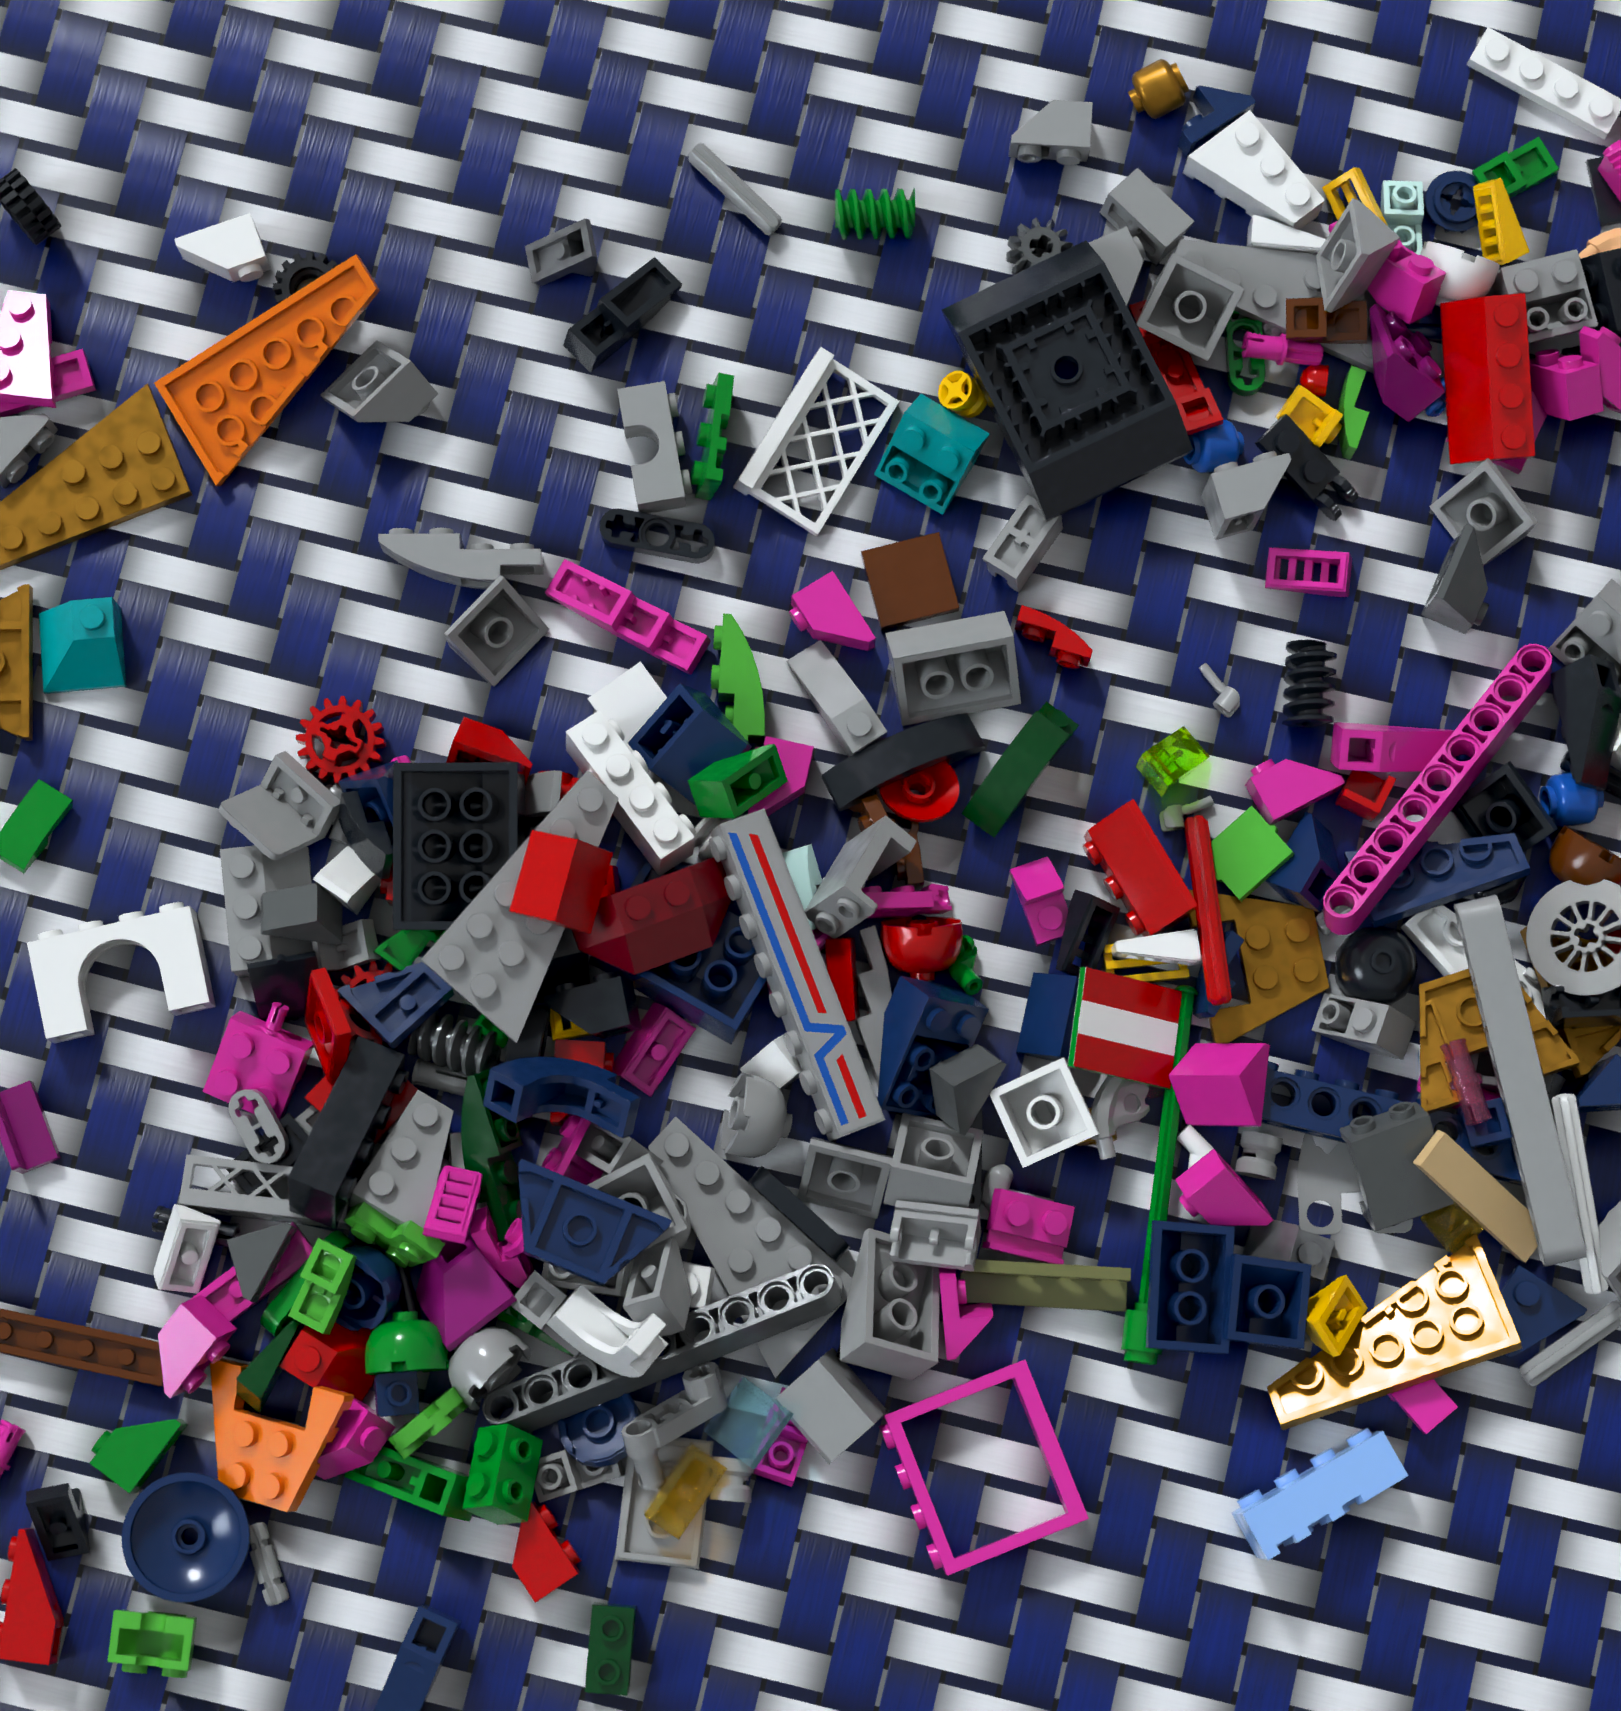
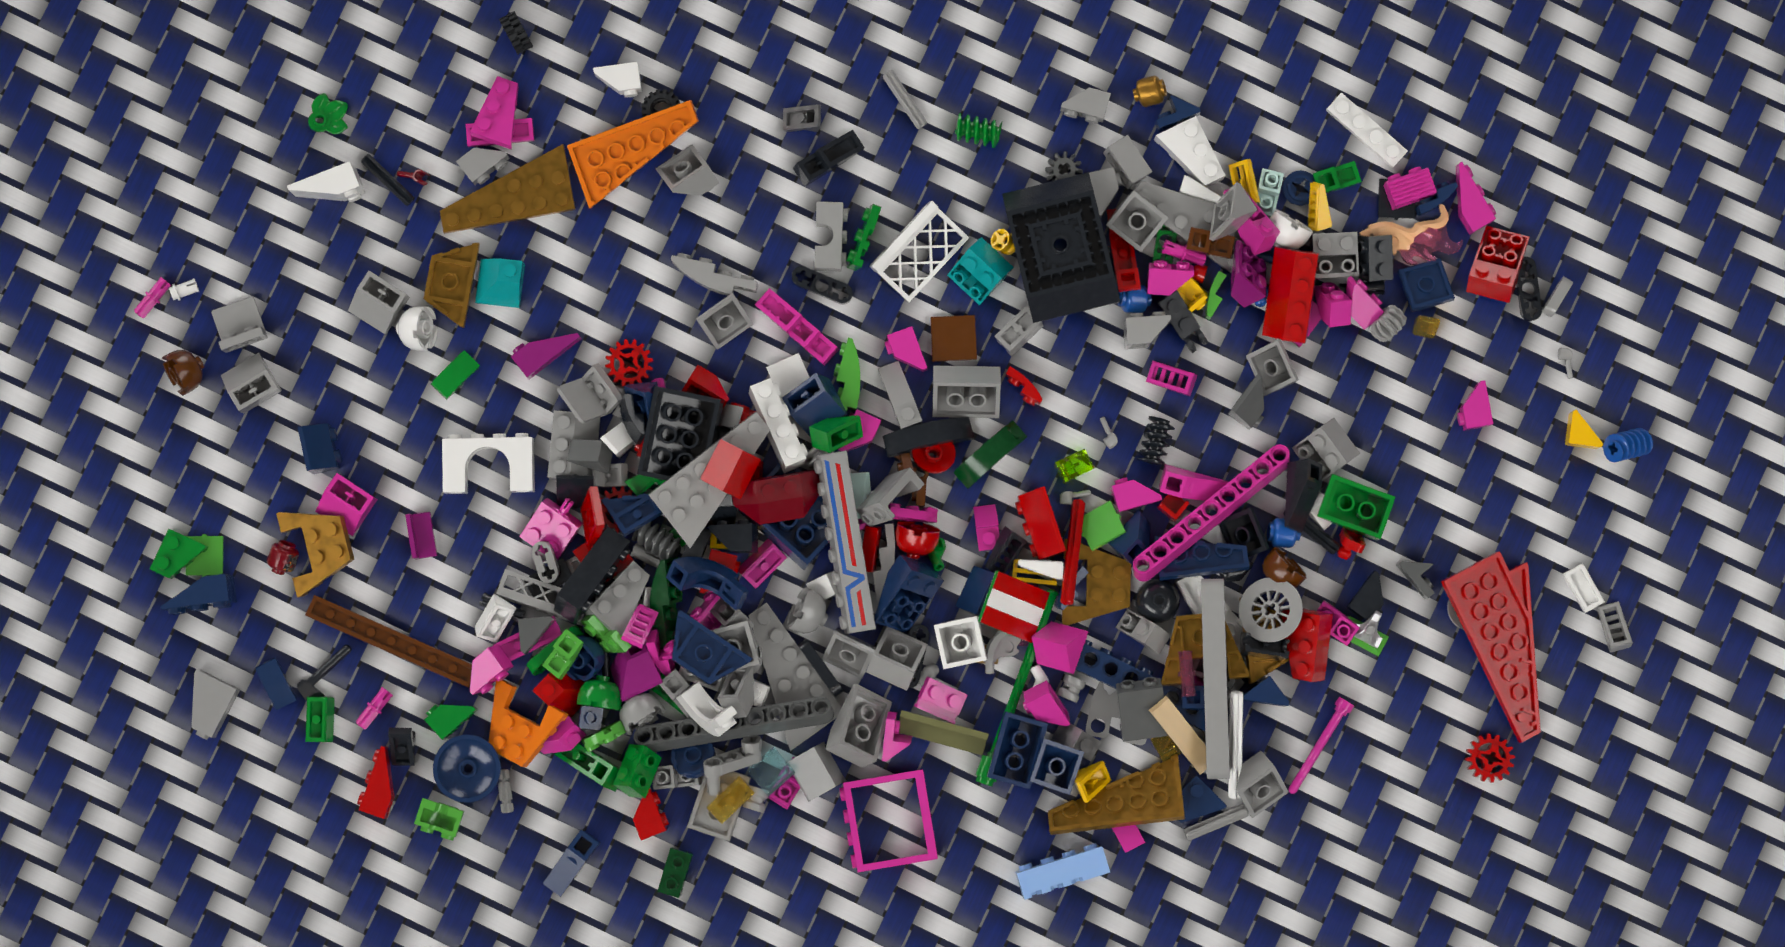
camera: 15 degrees right, 5 degrees up
dark green slope [236,1320,300,1412] -> none
light grey hinge [890,1200,981,1271] -> none
dark grey slope [929,1044,1007,1136] -> none
none -> magenta slope [511,333,582,380]
none -> dark pink slope [1147,260,1194,296]

